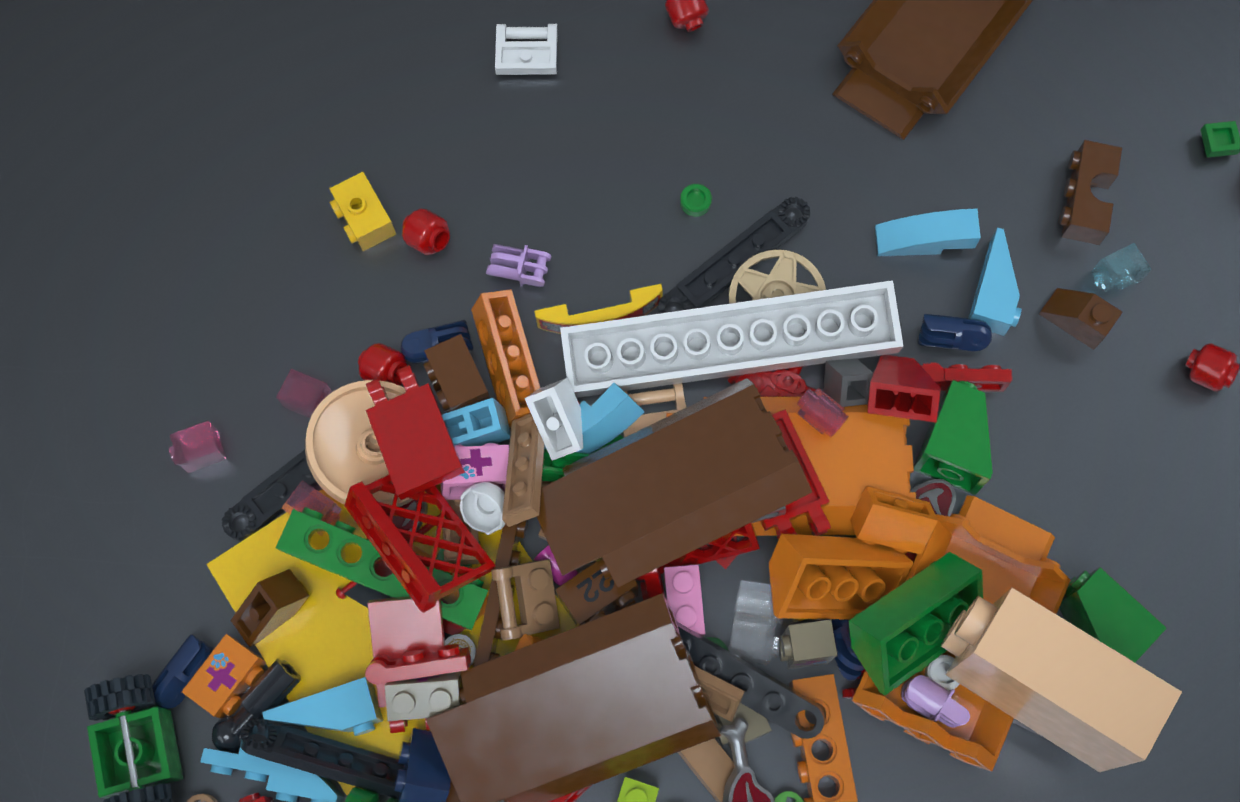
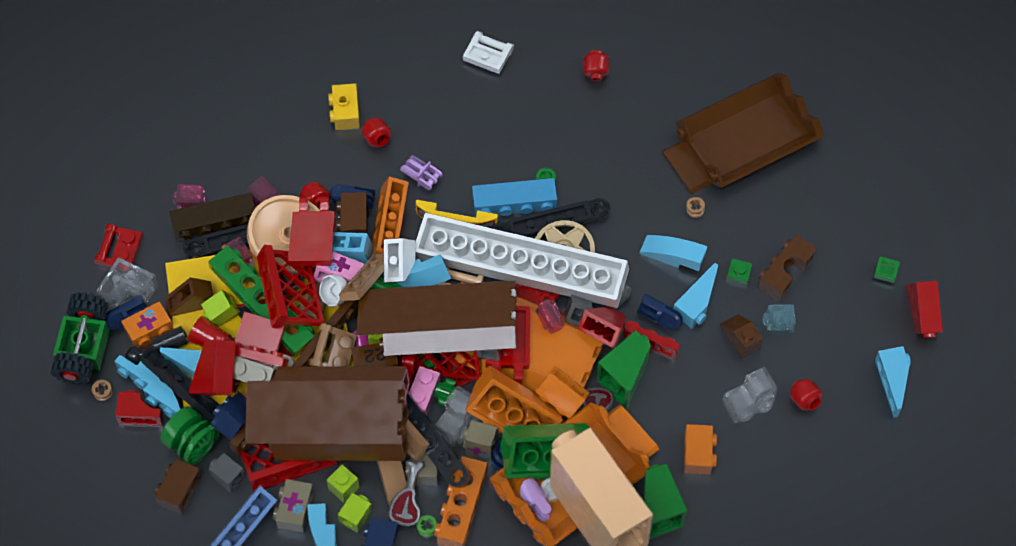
camera: 20 degrees right, 10 degrees down
none -> red plate [94,224,143,272]
none -> clear brick [96,257,158,308]
none -> dark brown brick [169,192,255,242]
none -> red plant [187,316,235,347]
none -> red slope [189,336,236,396]
none -> lime brick [201,290,240,326]
none -> green gear [434,378,460,407]
none -> dark azure brick [472,178,557,217]
none -> orange brick [684,424,717,475]
none -> medium nougat bush [686,197,705,218]
none -> clear brick [722,367,778,423]
none -> green plate [726,258,752,285]

